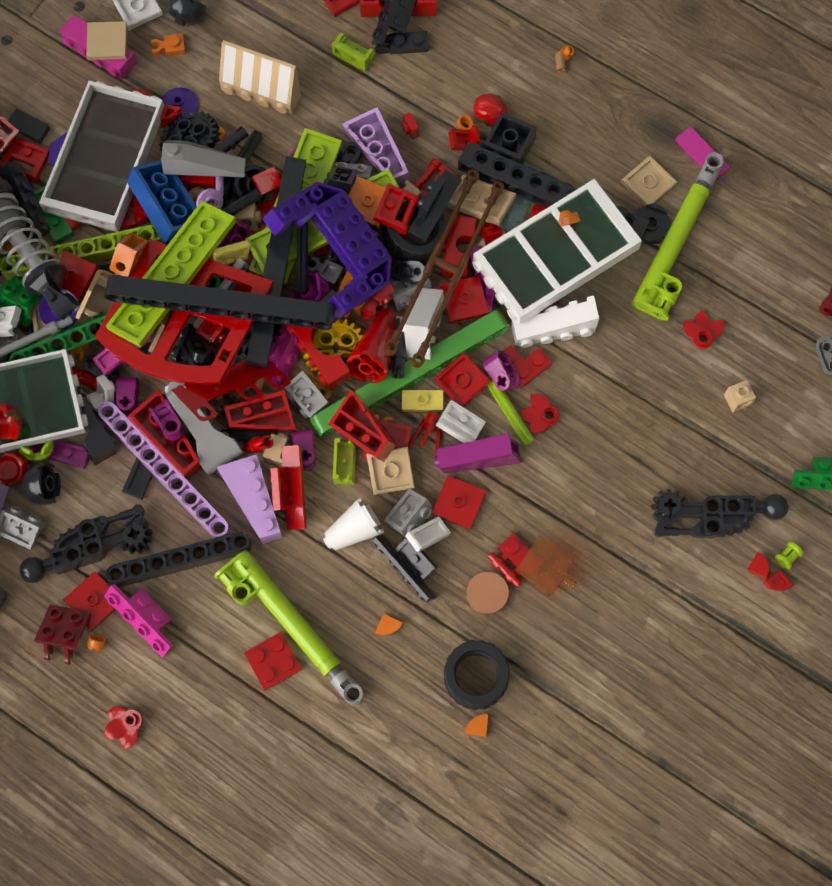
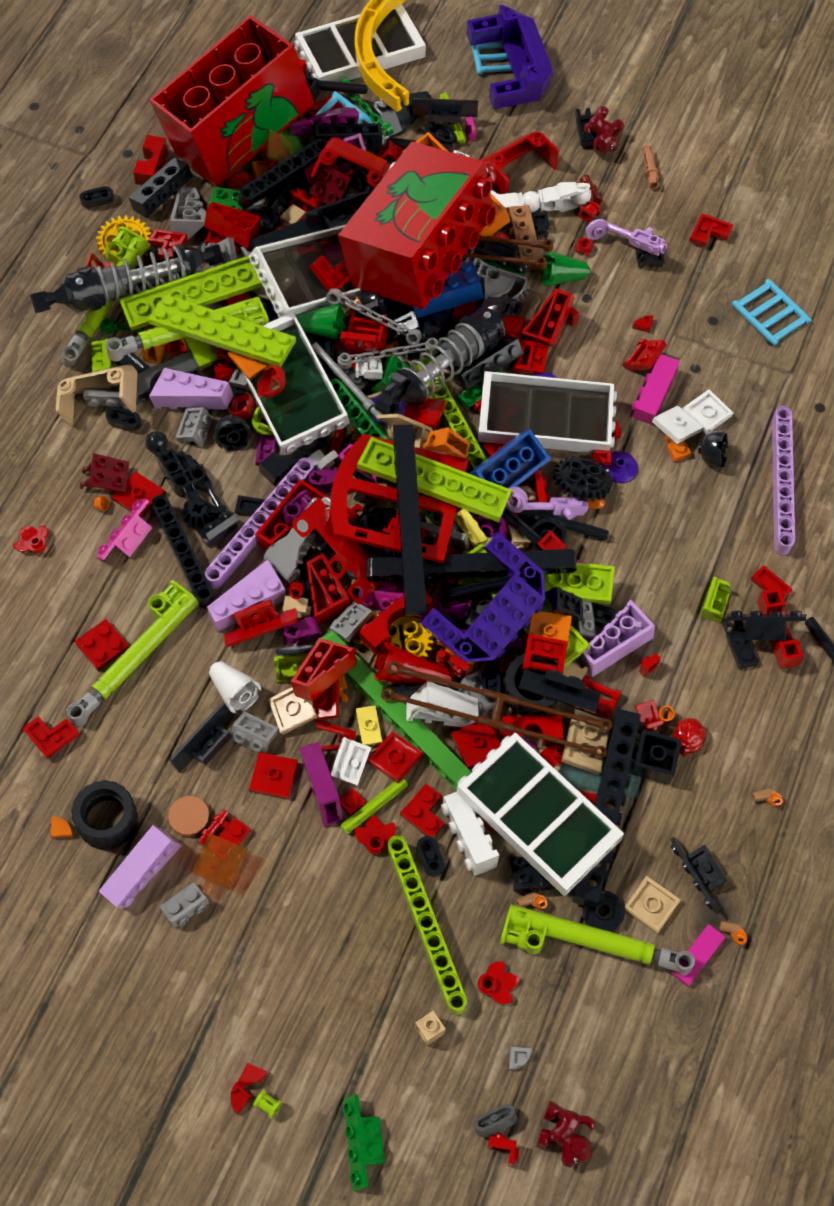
camera: 75 degrees right, 10 degrees down
black tile [8,109,51,144] -> none
tan tile [86,21,127,60] -> none
light grey wedge [161,140,246,177] -> none
black pin [212,126,249,153] -> none
slope [219,40,301,115] -> none
orange tile [375,614,403,636] -> none
white tile [406,516,451,552] -> none
magenta piece [483,349,520,391] -> none
orange tile [559,210,581,227] -> none
black arm [651,489,789,539] -> none
none -> red plate [22,716,80,759]
none -> lavender wedge [99,825,183,909]
none -> light grey bracket [159,882,209,928]
none -> black bracket [198,511,240,547]
none -> black wheel [275,643,314,655]
none -> red plate [339,788,366,817]
none -> lime beam [388,835,467,1015]
none -> black plate [417,836,445,877]
none -> light grey tile [509,1046,532,1070]
none -> black hinge [510,854,555,894]
none -> arm [516,892,548,909]
none -> red plate [623,338,667,370]
none -> red tile [632,315,654,333]
none -> white plate [652,406,703,444]
none -> black bracket [670,837,728,912]
none -> arm [719,921,747,945]

